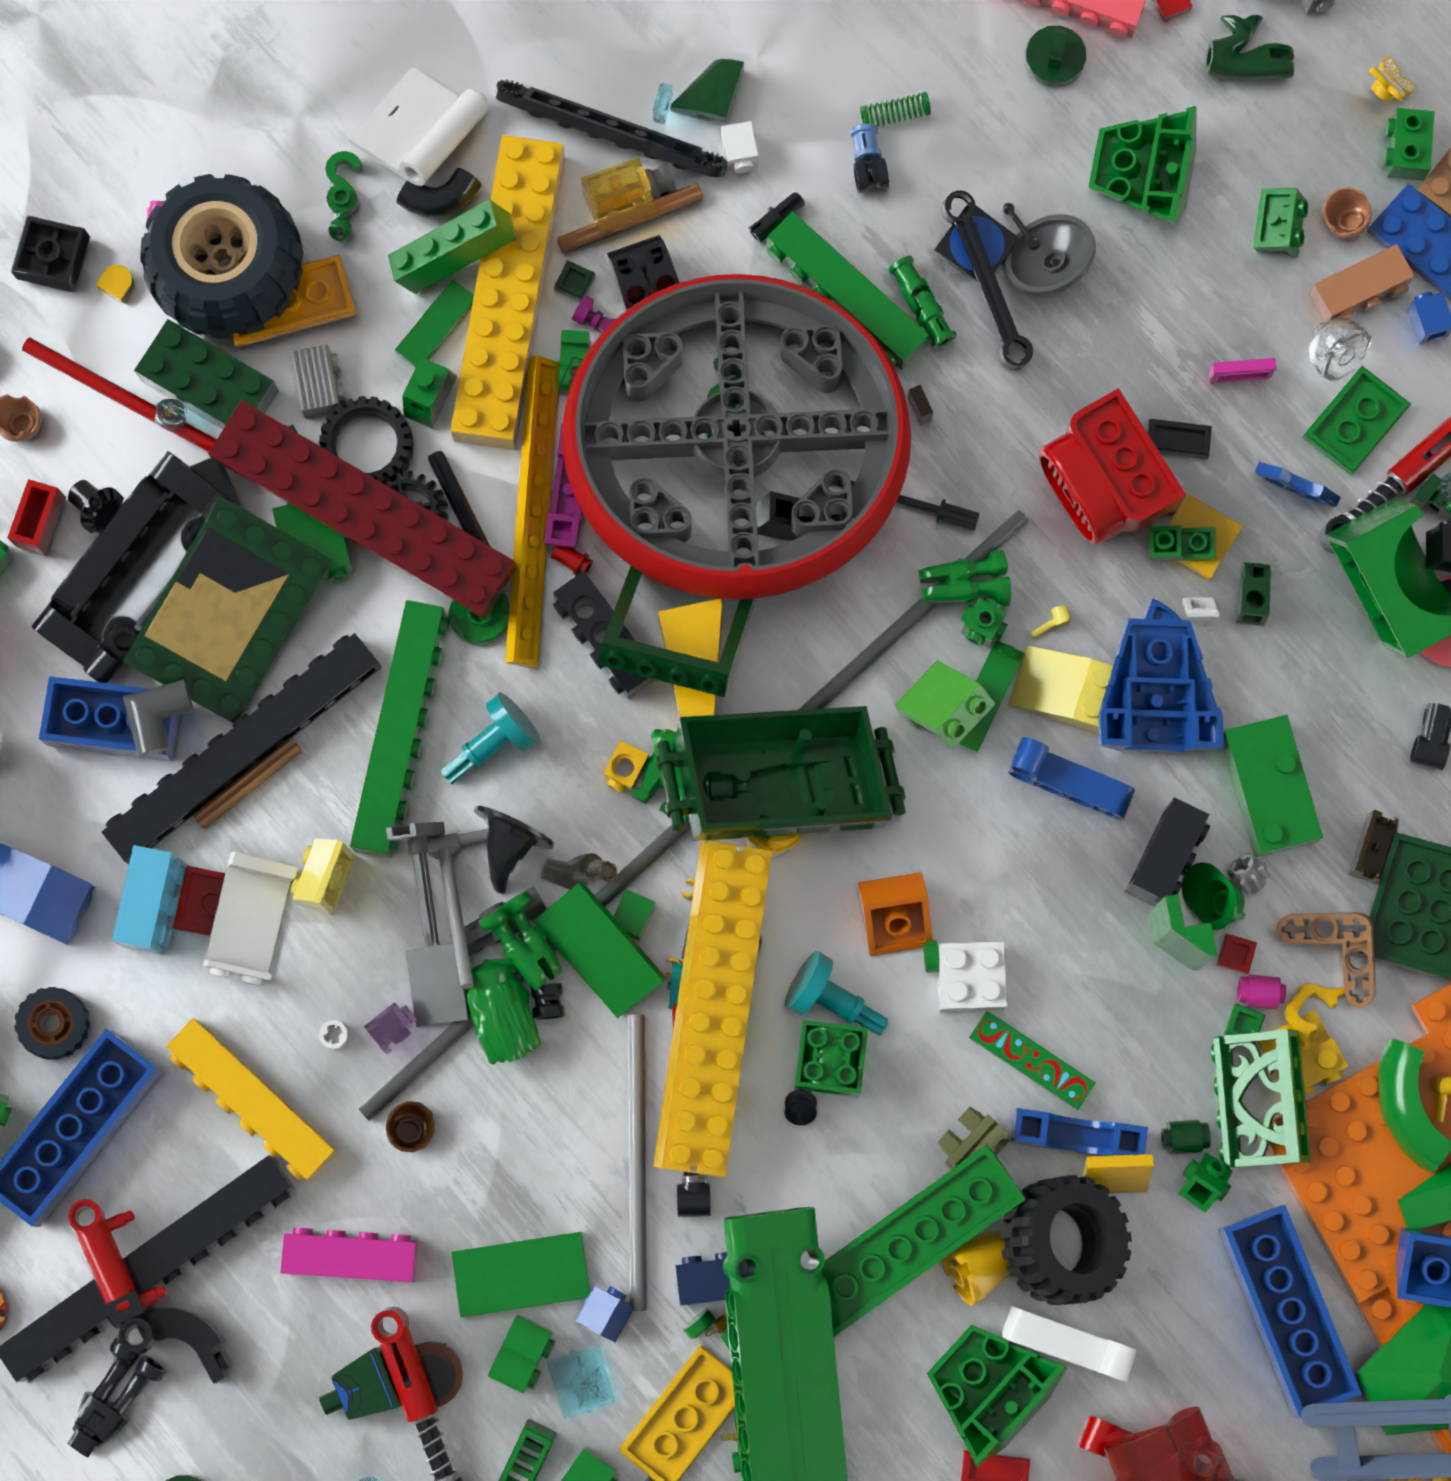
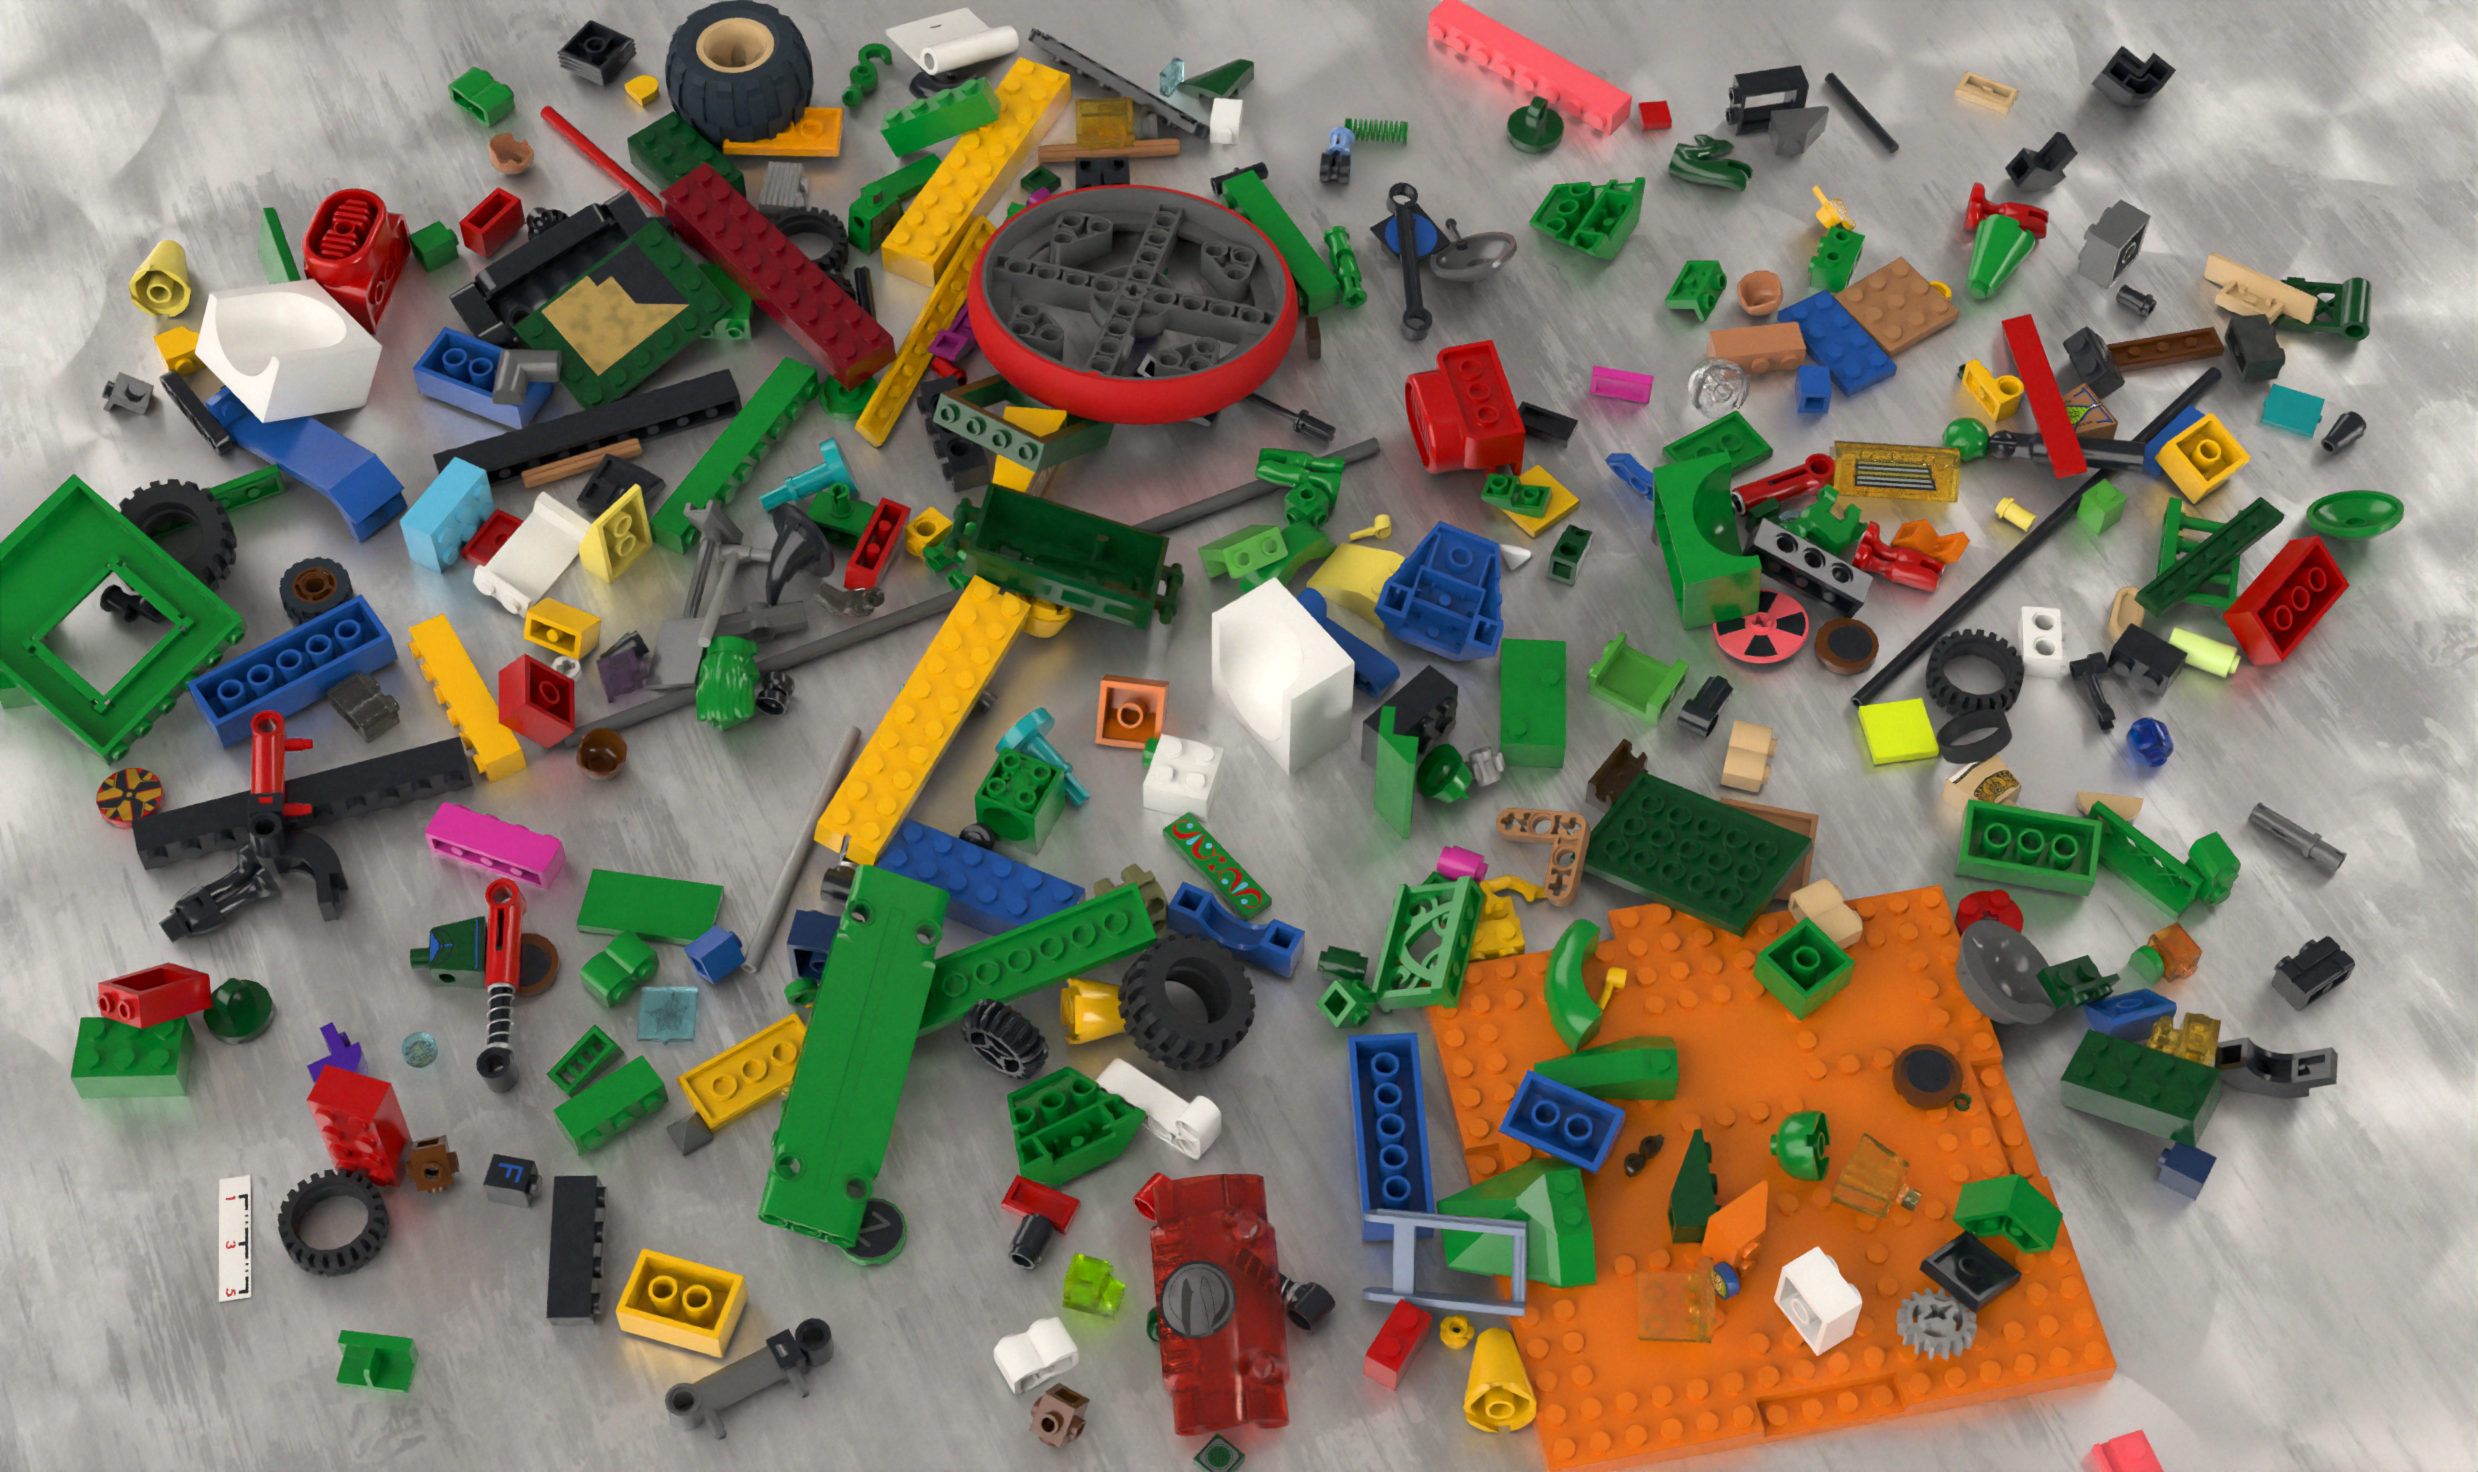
camera: 15 degrees right, 25 degrees down
clear light blue tile [155,399,187,430] -> none
green piece [478,890,562,991] -> none
green tile [533,880,666,1018] -> none
green brick [613,889,656,941] -> none
yellow tile [1082,1154,1154,1193] -> none
red tile [1216,933,1257,974] -> none
none -> clear smoke brick [326,670,400,744]
none -> red brick [499,653,575,749]
none -> yellow brick [523,597,602,660]
none -> black plate [576,453,666,514]
none -> black cone [599,630,650,672]
none -> green brick [807,482,877,550]
none -> red brick [843,497,911,599]
none -> blue brick [876,818,1086,937]
none -> black gear [960,998,1049,1080]
none -> white piece [1212,577,1355,776]
none -> bright green panel [1587,632,1689,727]

